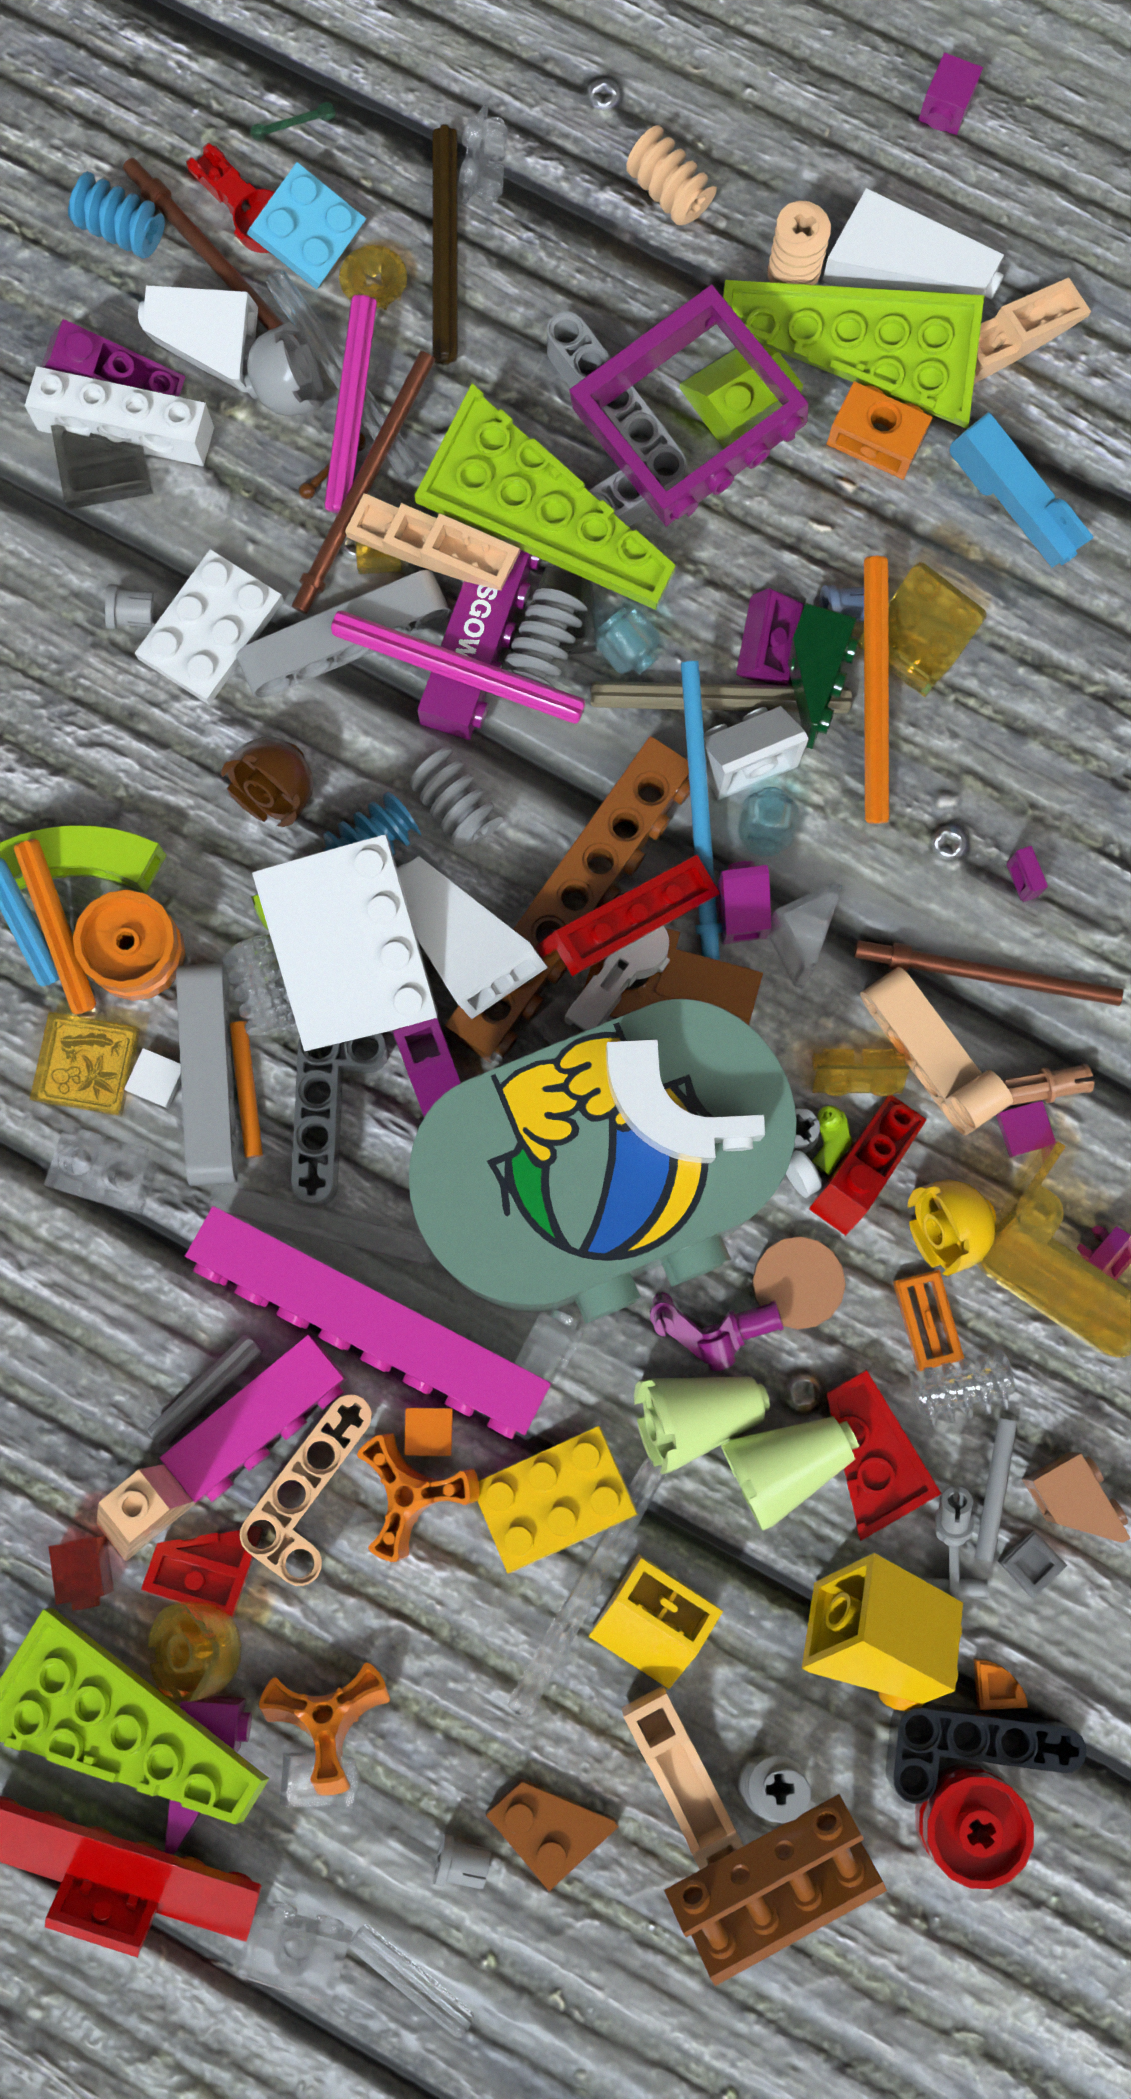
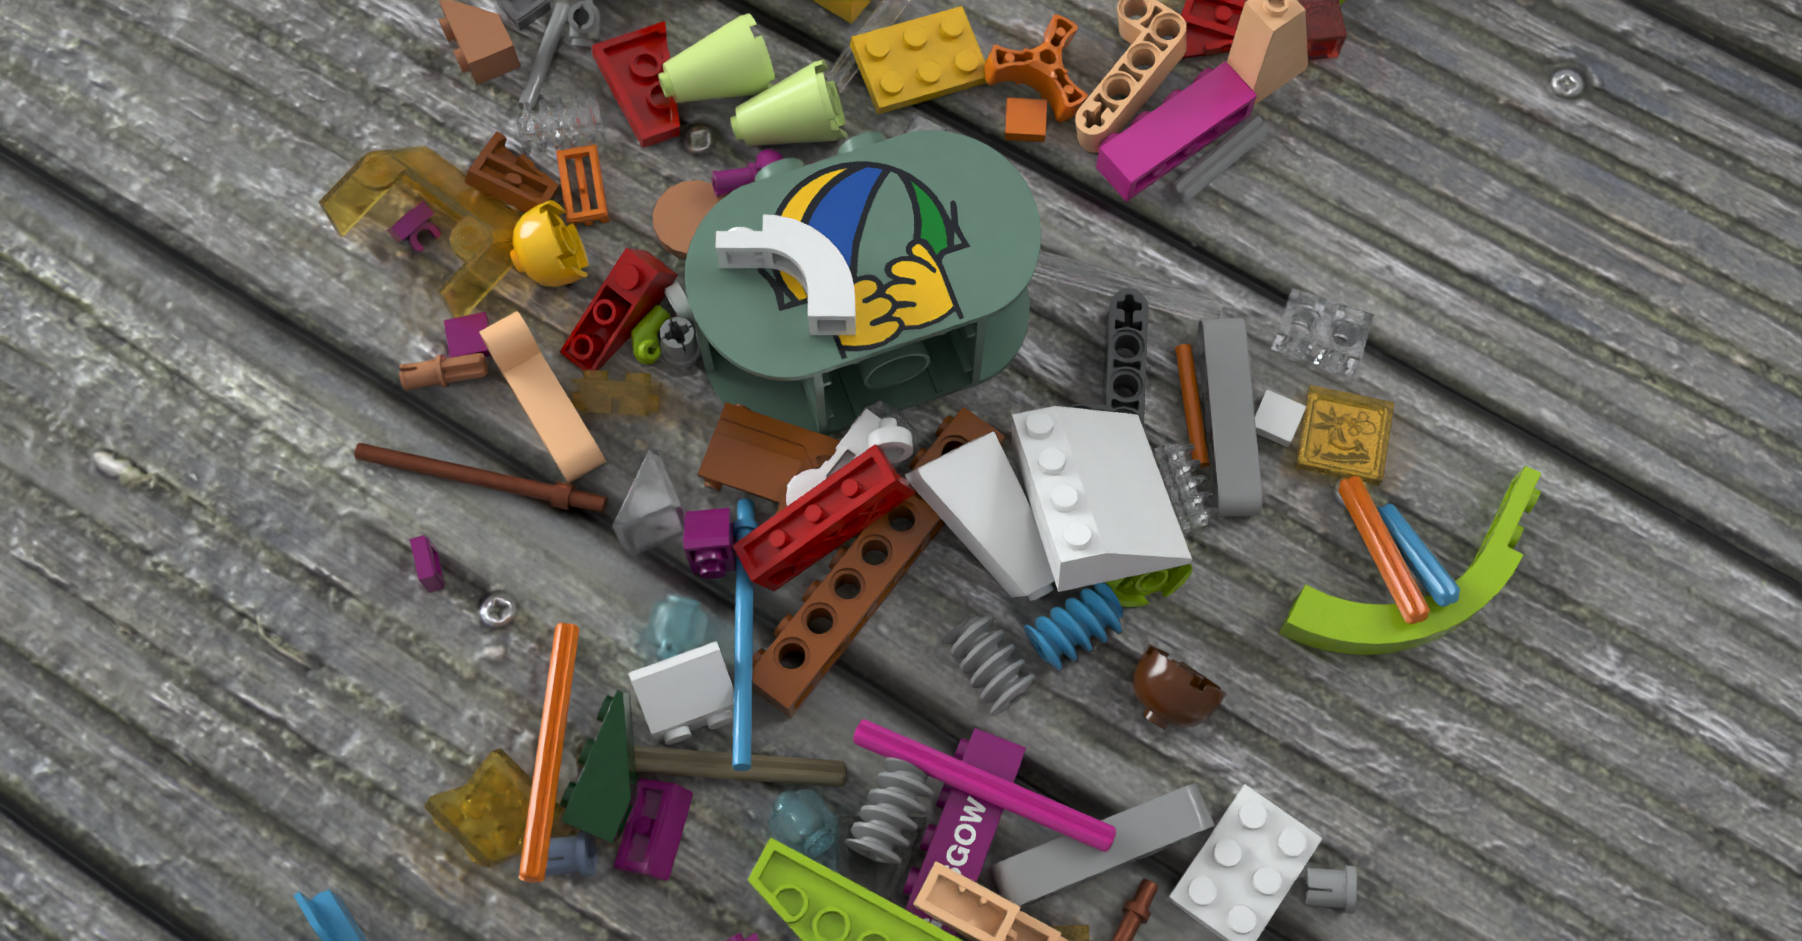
camera: 175 degrees left, 10 degrees down
orange wheel [73,890,186,1001] -> none
dark pink brick [185,1206,551,1439] -> none
magenta slope [393,1018,460,1117] -> none
none -> dark orange wing [464,131,558,213]
none -> white tile [867,417,913,464]

